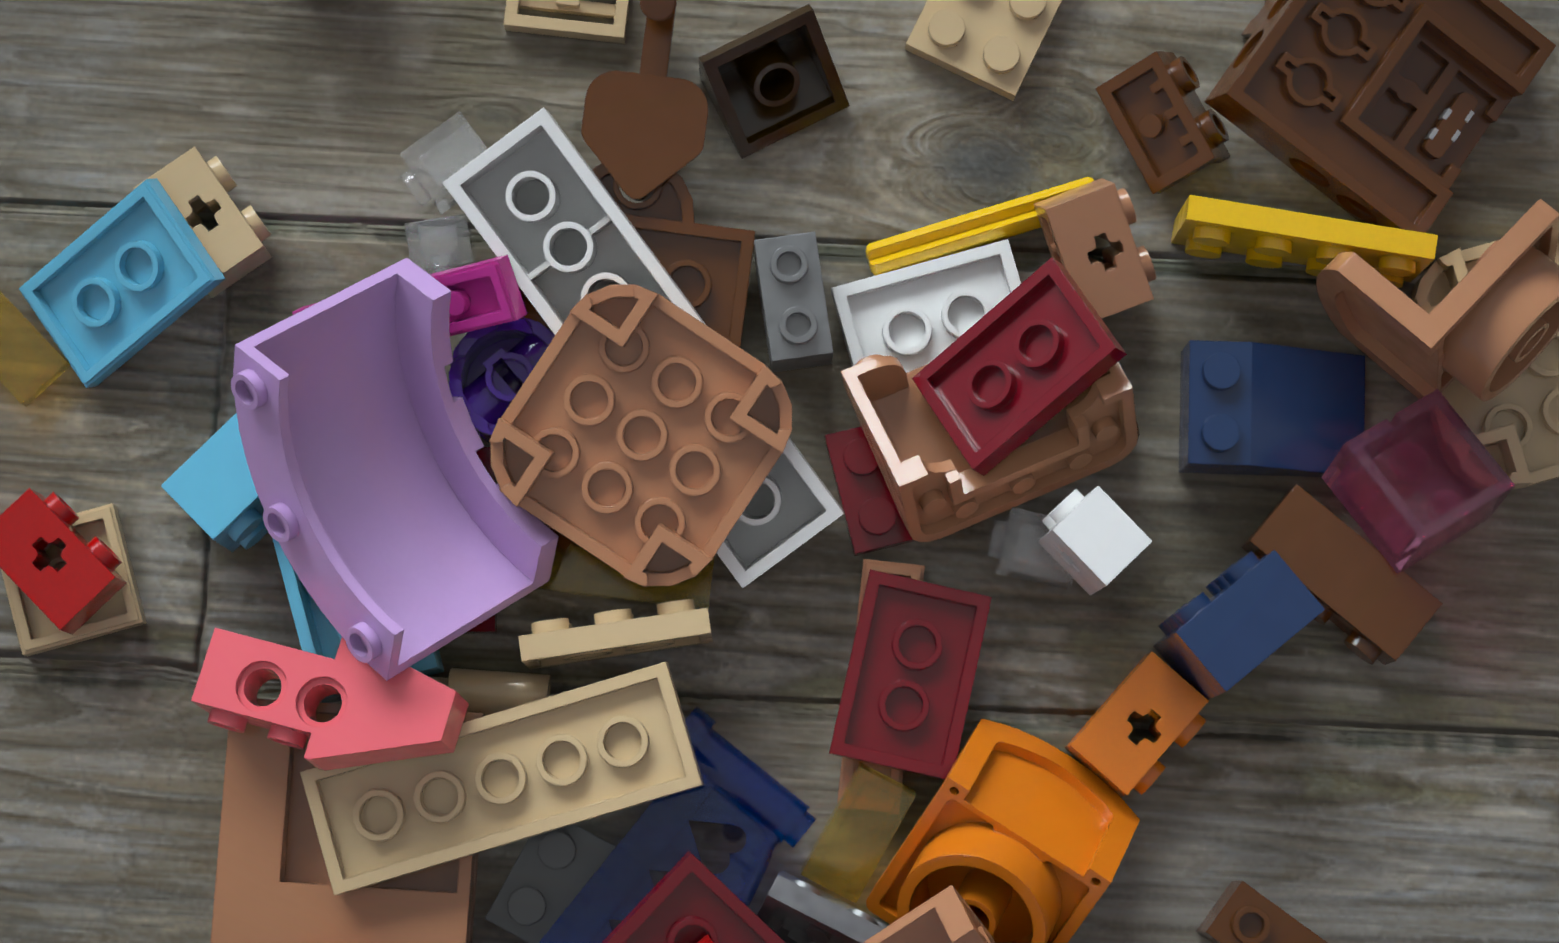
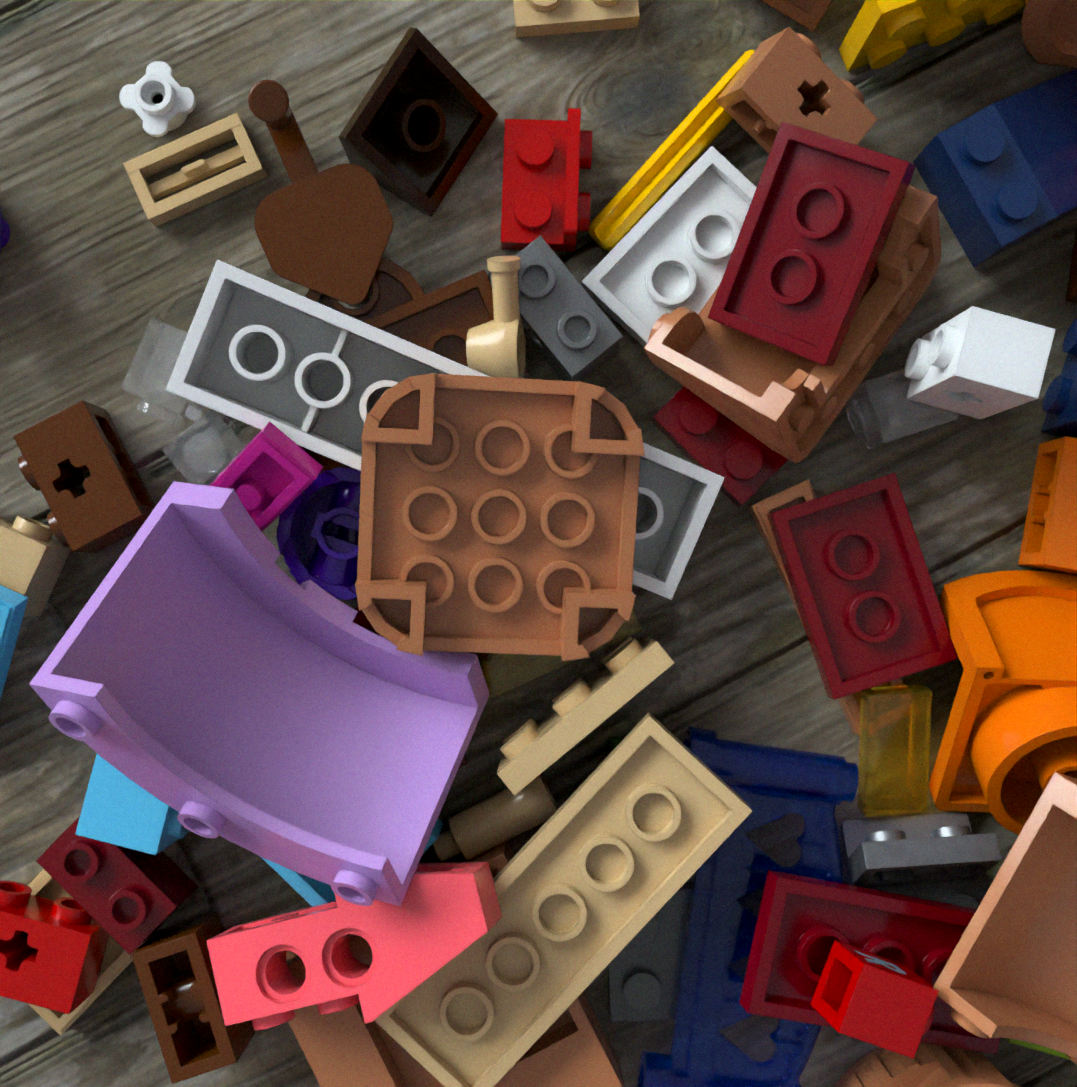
camera: 30 degrees left, 5 degrees up
none -> reddish brown brick [13,400,156,553]
none -> dark red brick [36,816,199,955]
none -> reddish brown brick [131,911,255,1084]
none -> tan bar [466,256,526,378]
none -> red bracket [501,108,592,252]

